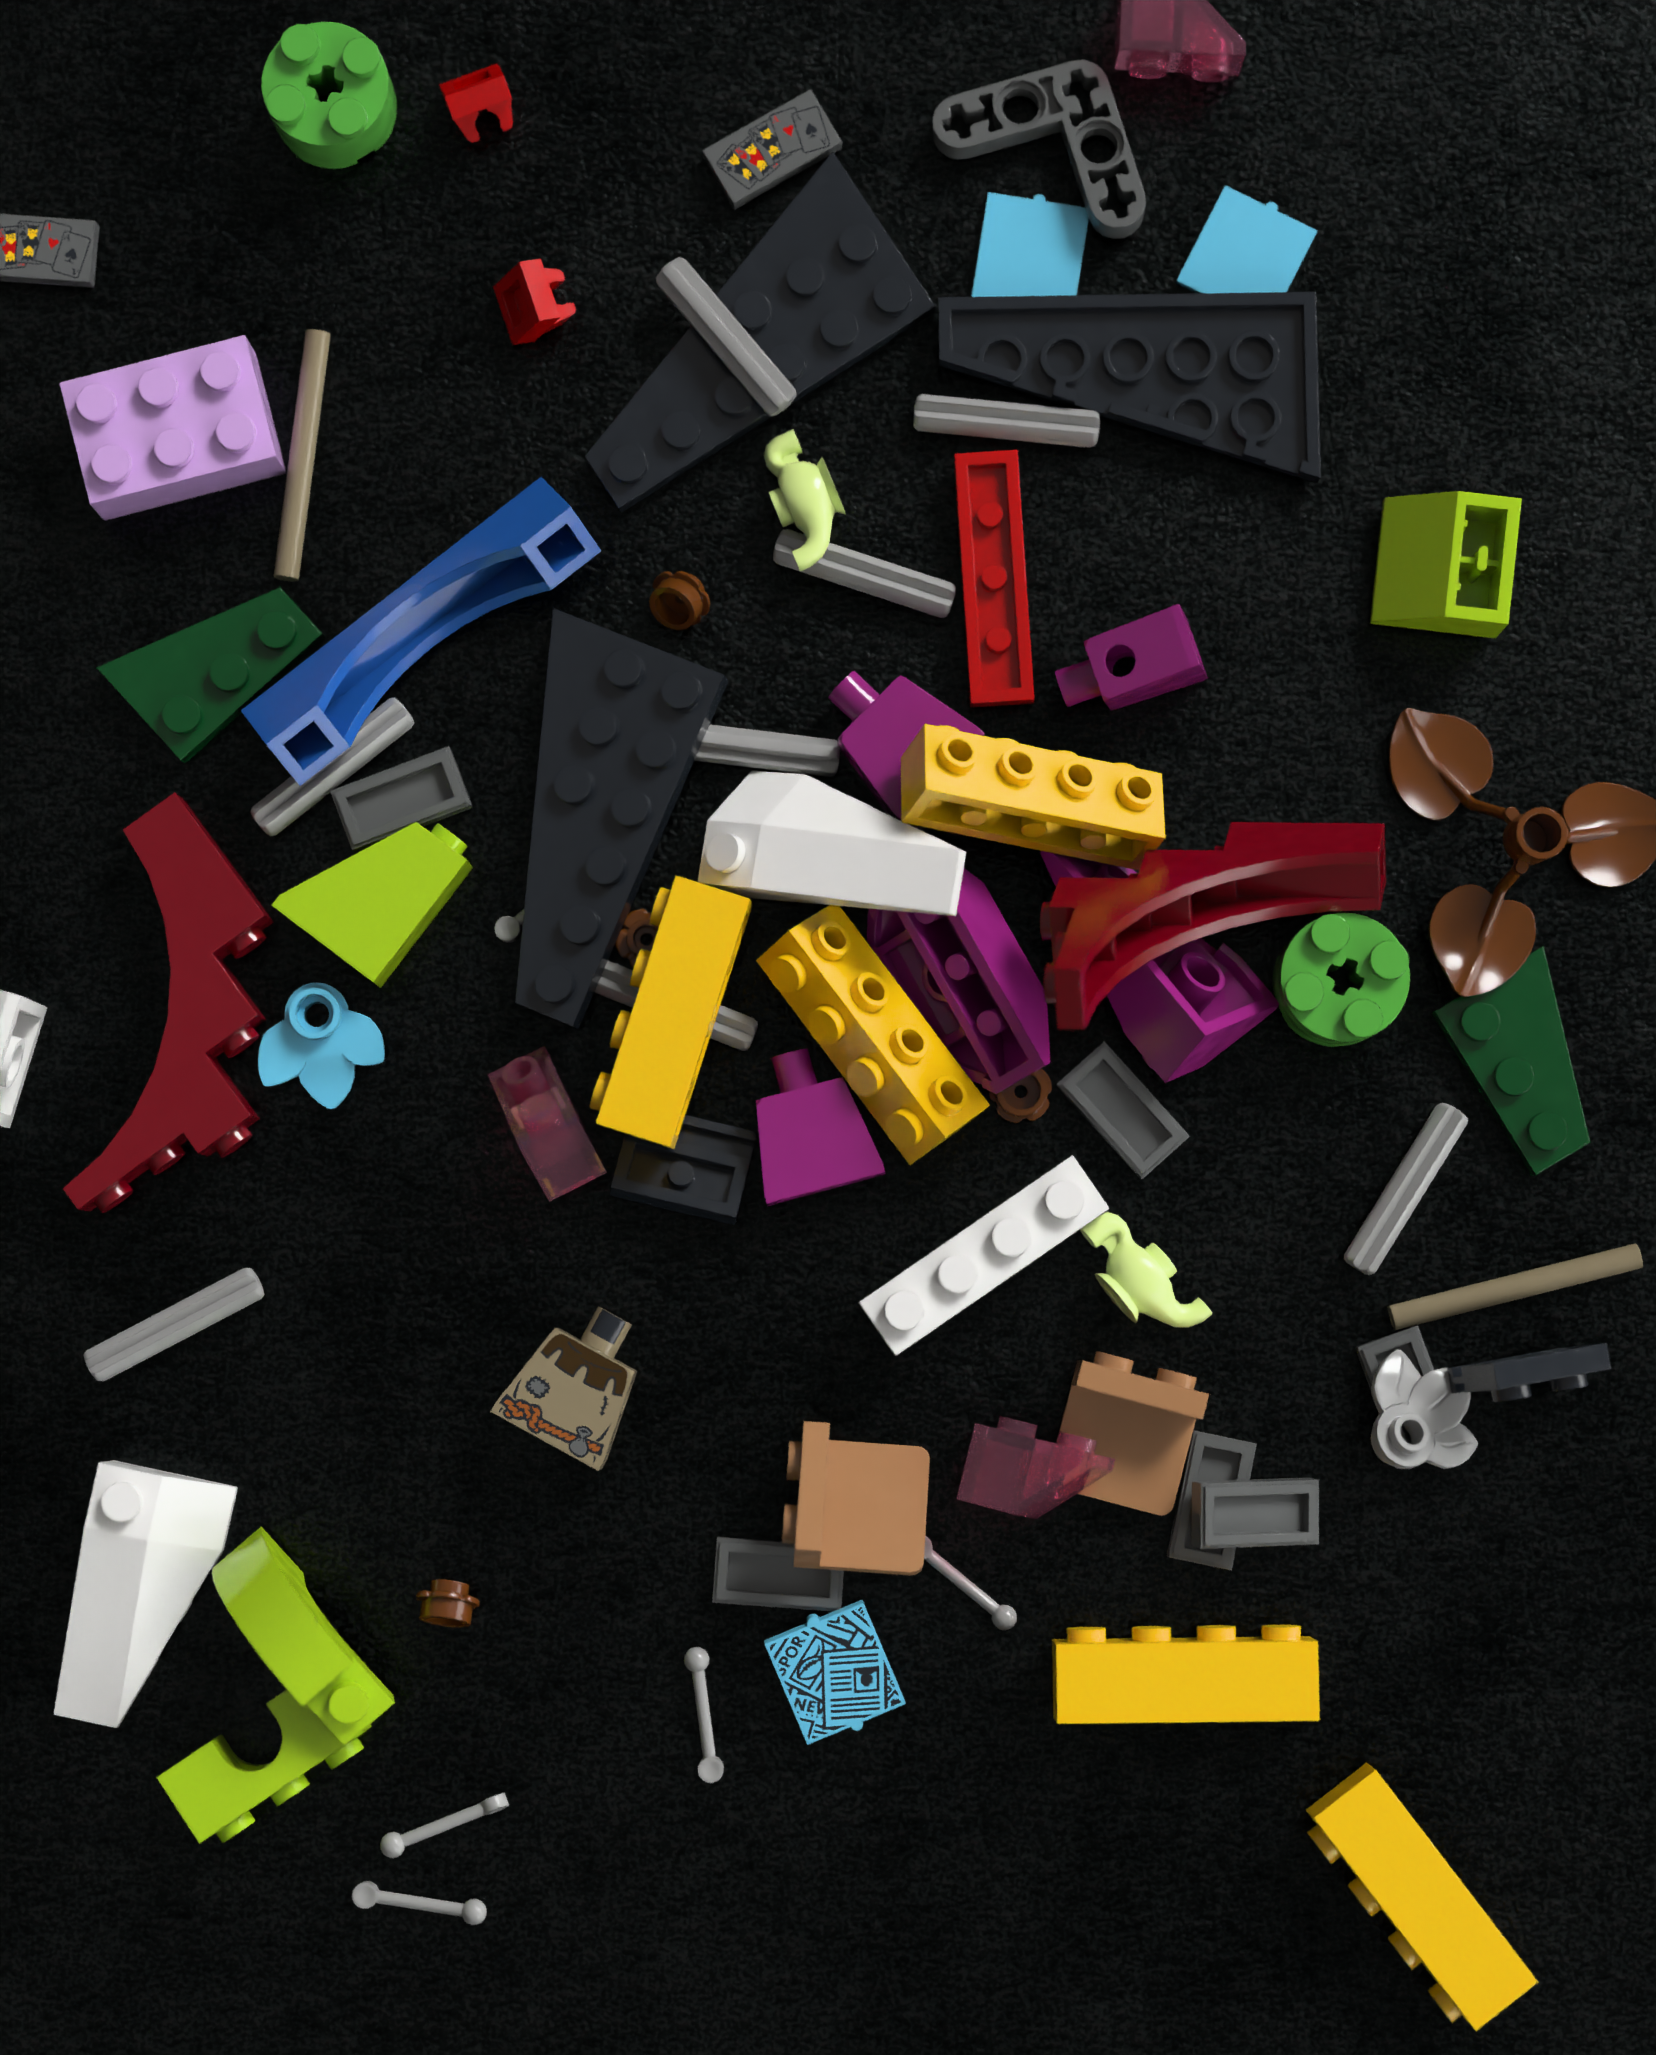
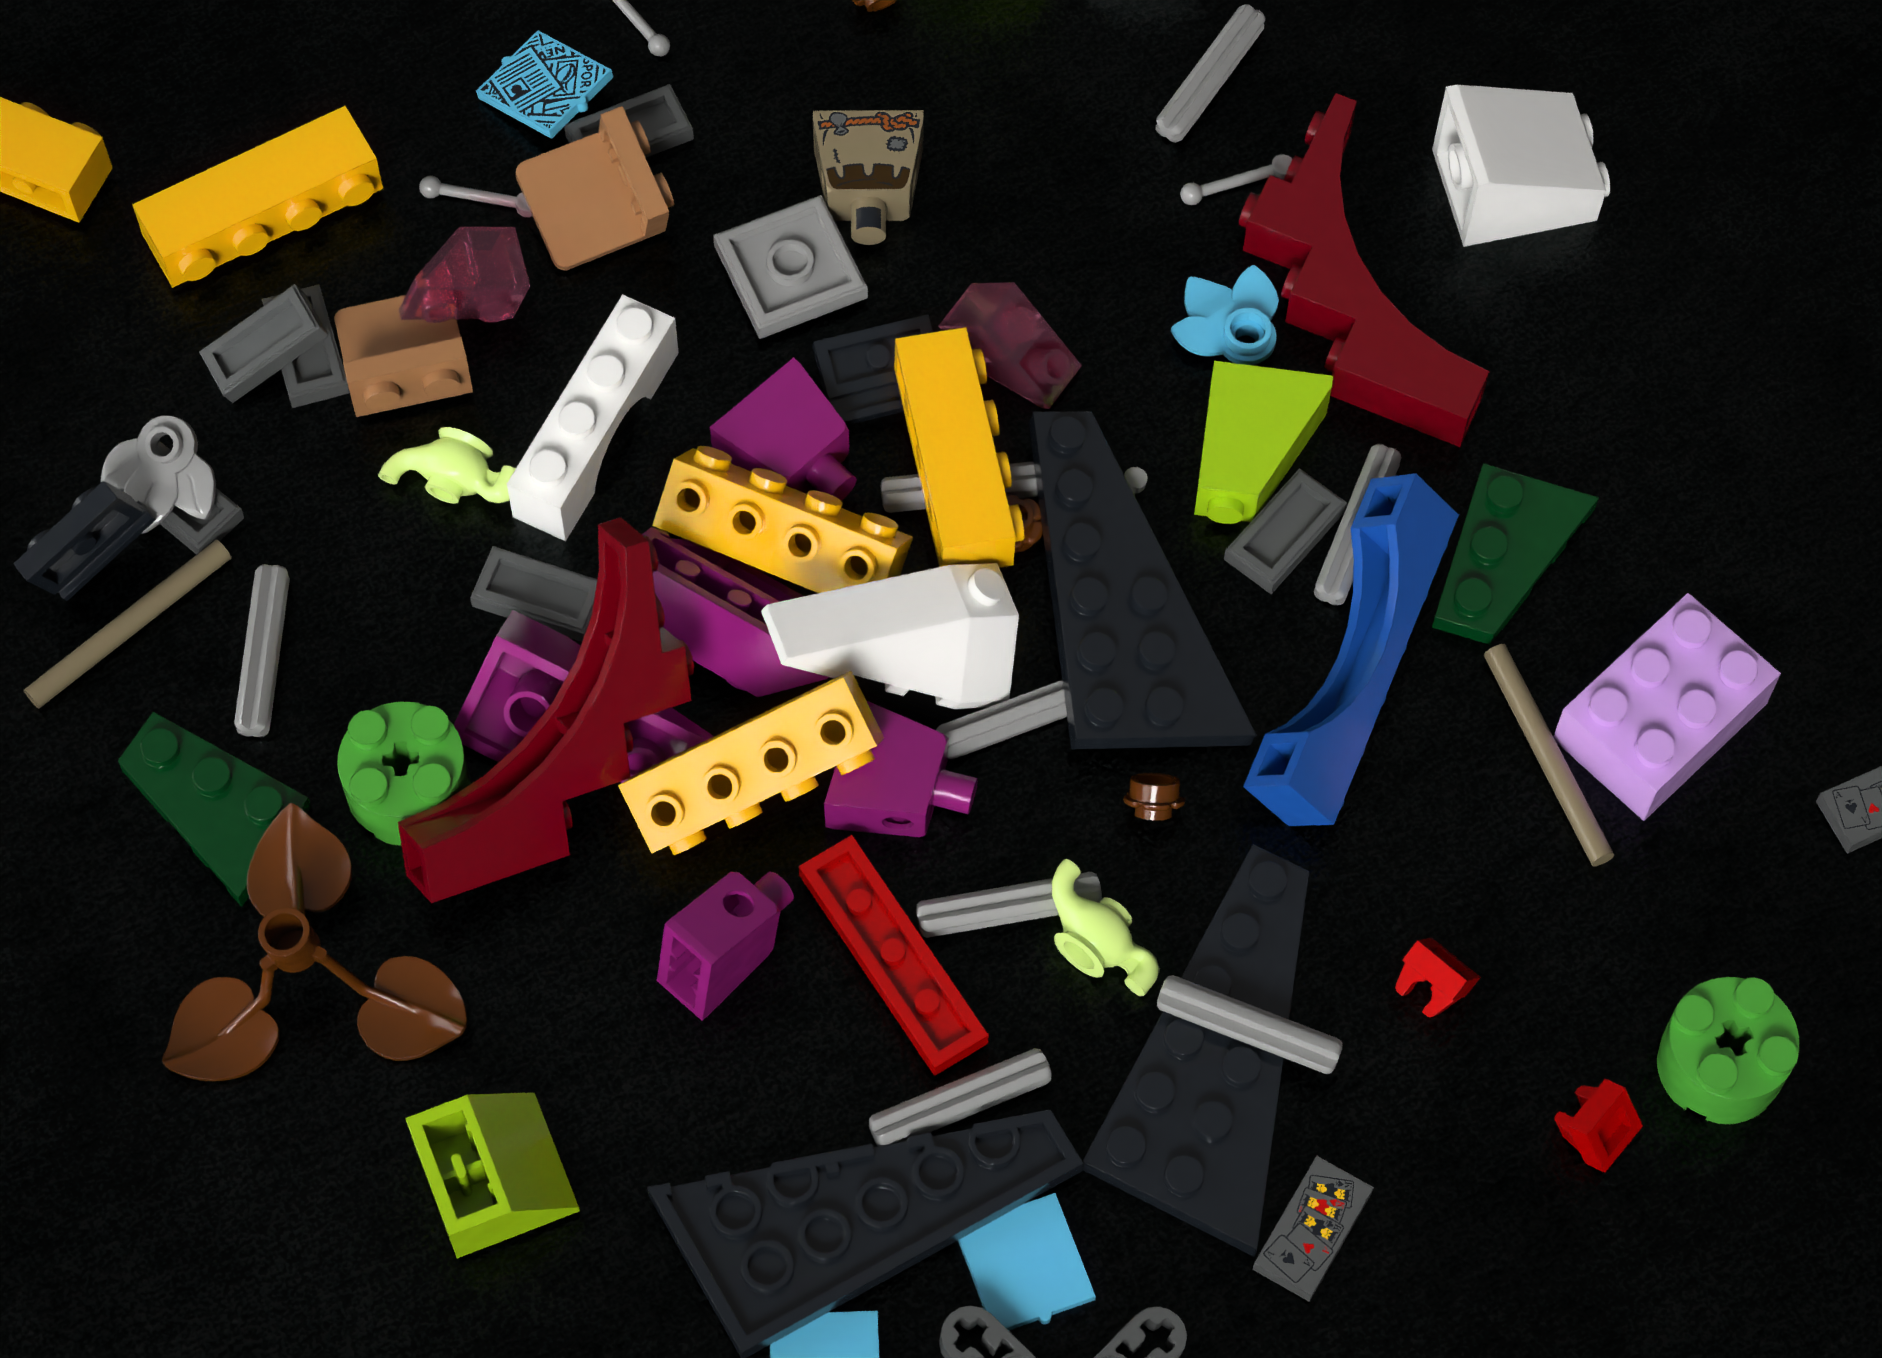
camera: 150 degrees right, 20 degrees down
none -> light grey plate [713,195,868,339]
none -> light grey hinge [1180,154,1292,205]

